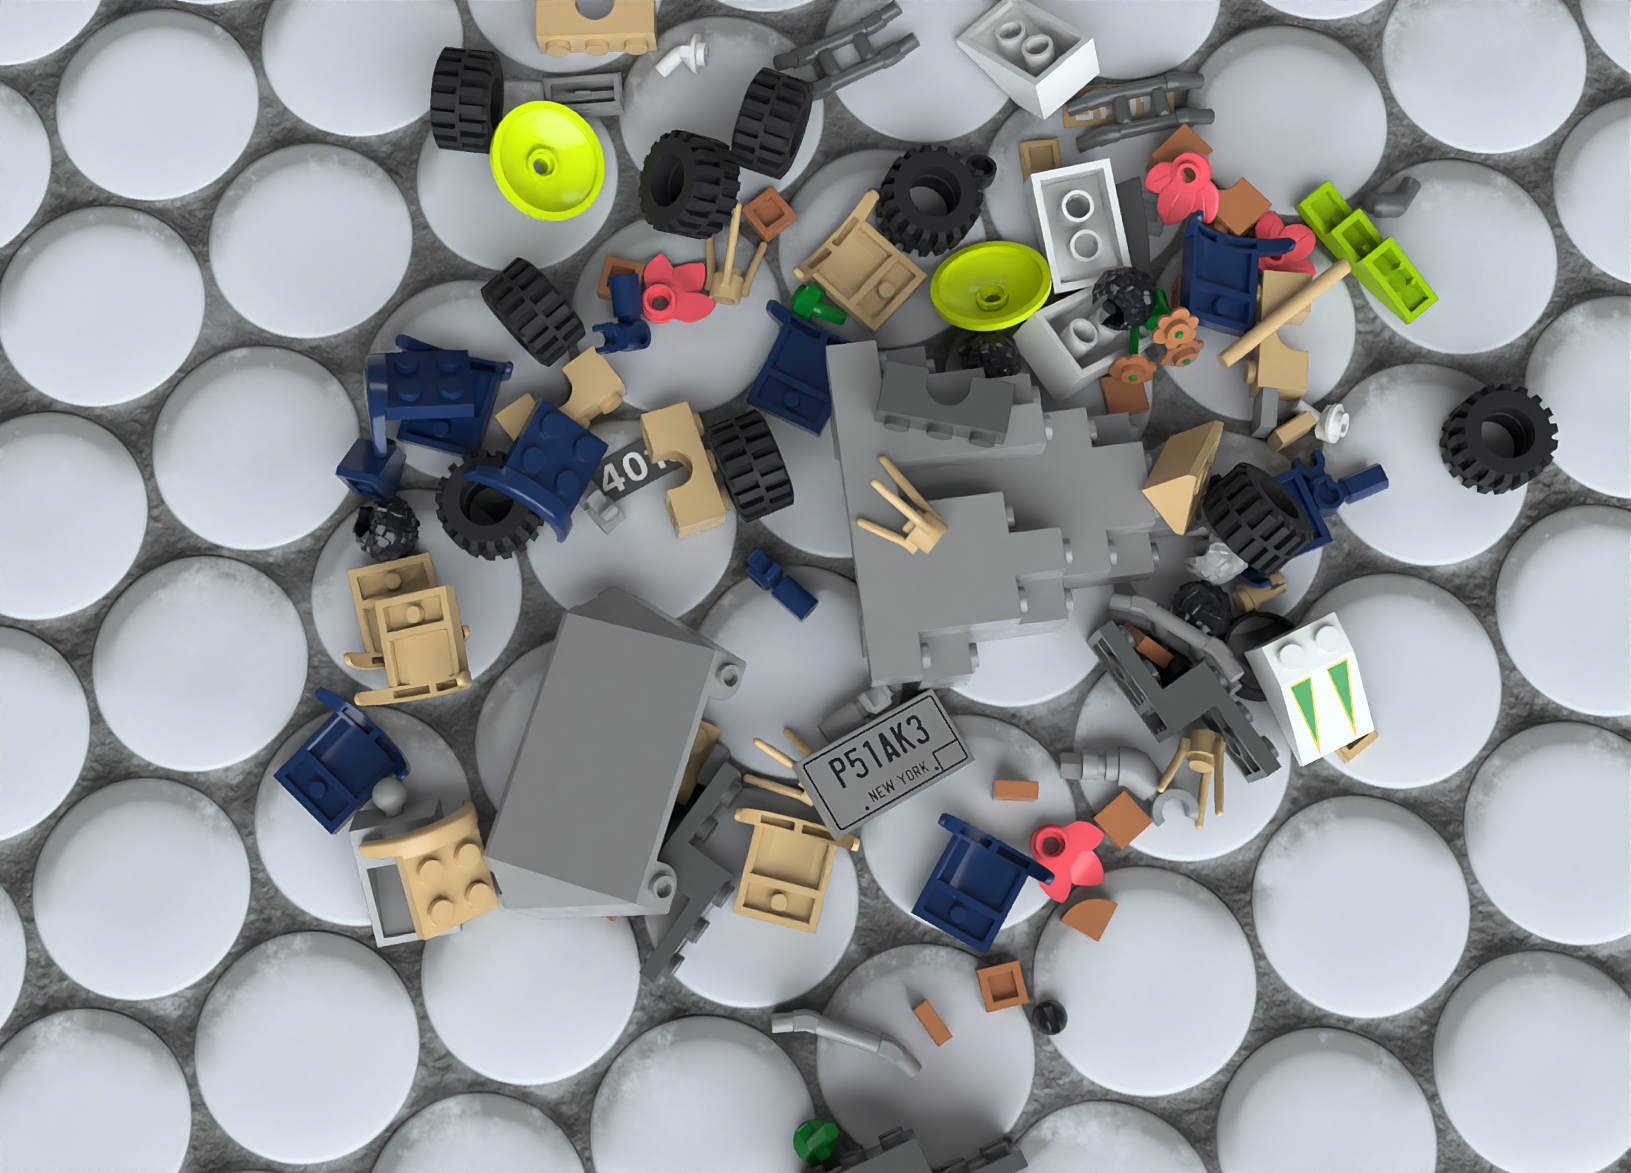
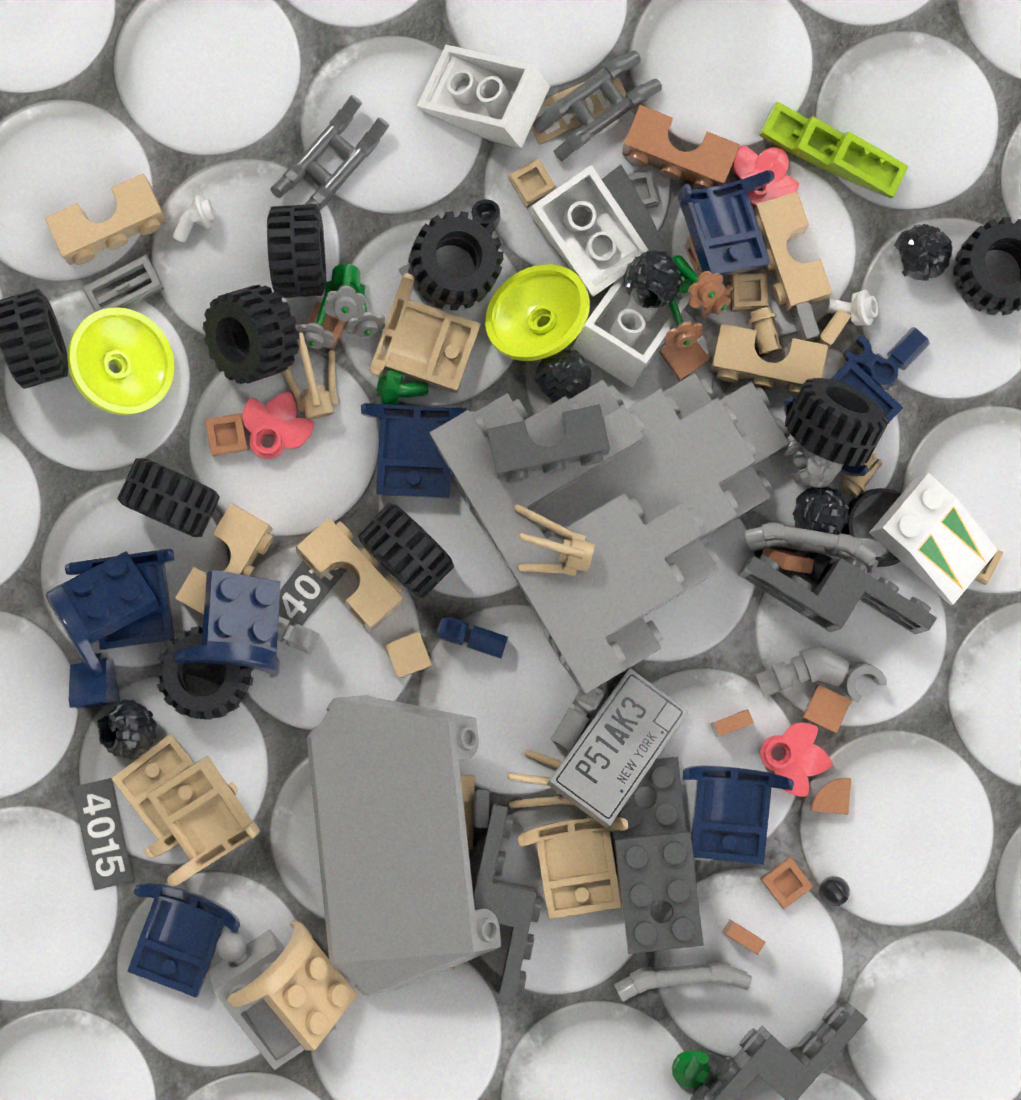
camera: 25 degrees left, 5 degrees up
dark blue bar [592,273,651,355] -> none
tan slope [1141,420,1224,536] -> none
coral plate [1144,151,1220,225] -> none
tan plant [1157,729,1226,829] -> none
tan bar [1217,259,1351,369] -> none
dark grey arm [1364,177,1421,218] -> none
none -> dark grey sticker [72,778,134,890]
none -> light grey plant [297,264,385,349]
none -> tan tile [385,632,432,679]
none -> dark grey bracket [612,757,704,954]
none -> tan arch [709,323,828,396]
none -> tan tile [730,273,768,312]
none -> tan pin [748,307,782,355]
none -> black piece [894,224,953,281]

